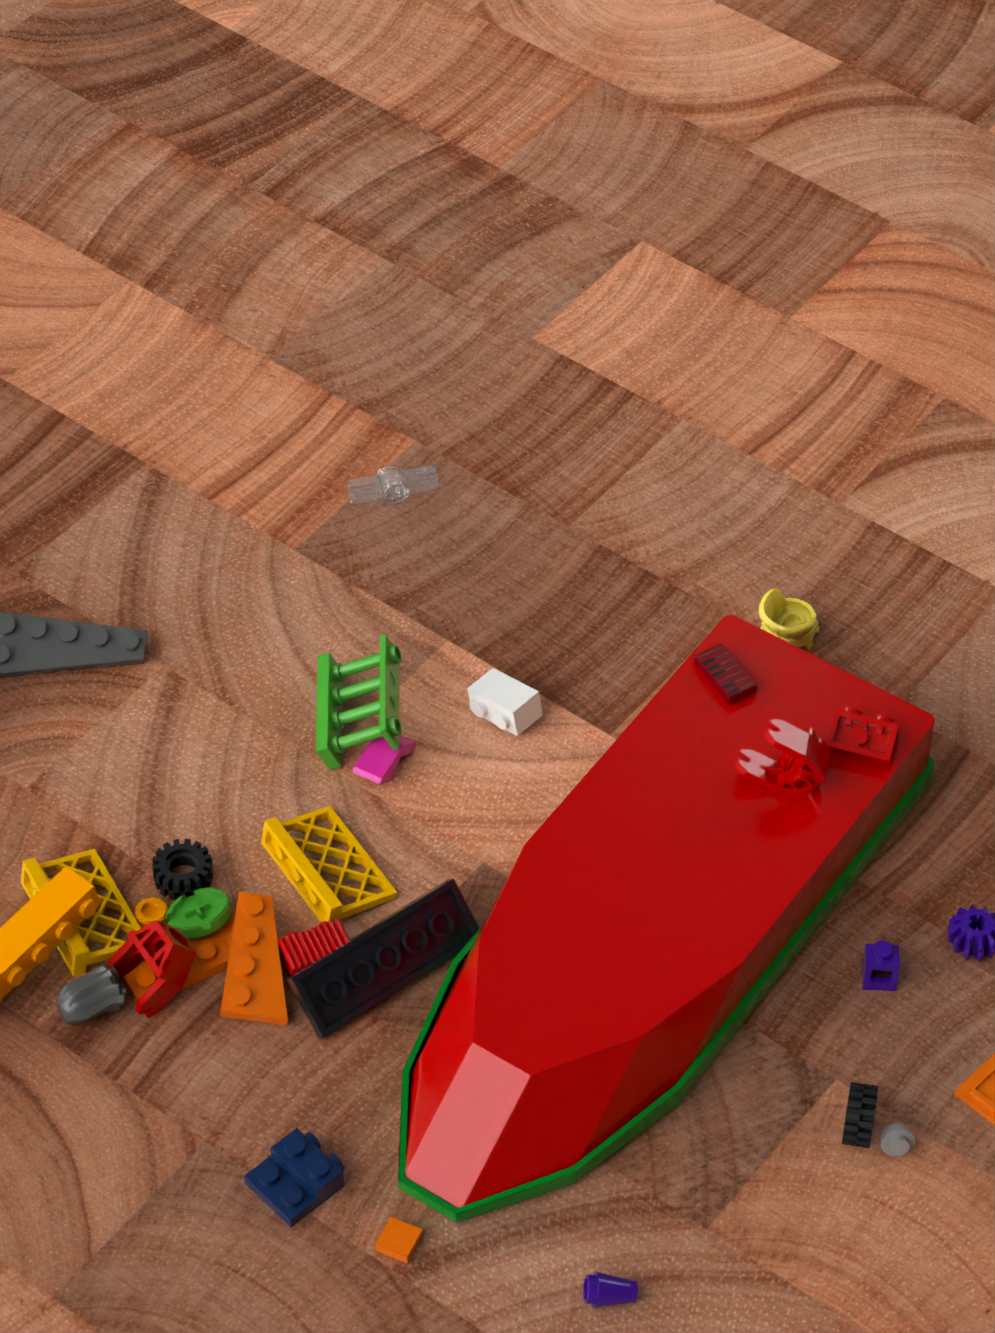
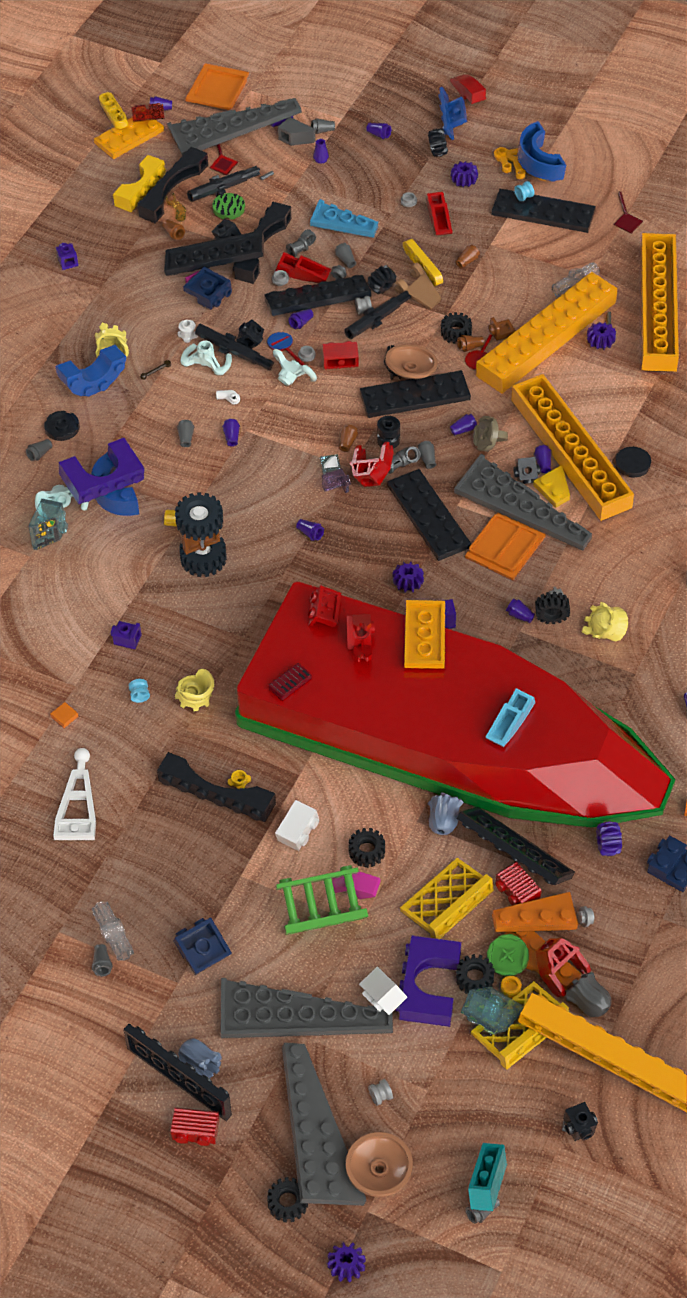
camera: 100 degrees left, 5 degrees up
none -> orange tile [50,702,79,728]
none -> white plate [53,748,96,840]
none -> dark grey cone [92,944,113,977]
none -> dark purple brick [111,621,142,649]
none -> black plate [123,1023,232,1122]
none -> medium azure wheel [128,679,150,703]
none -> black arch [157,752,276,822]
none -> red brick [171,1107,220,1146]
none -> dark blue plate [173,918,232,975]
none -> sand blue piece [178,1038,222,1078]
none -> dark grey wing [221,978,393,1038]
none -> yellow plate [228,770,251,789]
none -> black tyre [349,828,385,868]
none -> white brick [359,966,407,1015]
none -> light grey wheel [368,1079,393,1106]
none -> dark purple arch [396,935,462,1027]
none -> light orange plate [405,600,445,669]
none -> sand blue piece [428,793,464,835]
none -> clear light blue slope [461,987,524,1034]
none -> medium azure slope [486,688,535,747]
none -> dark purple cone [506,598,535,623]
none -> light grey plate [577,906,594,927]
none -> light yellow hair [582,602,628,642]
none -> dark purple gear [596,821,622,856]

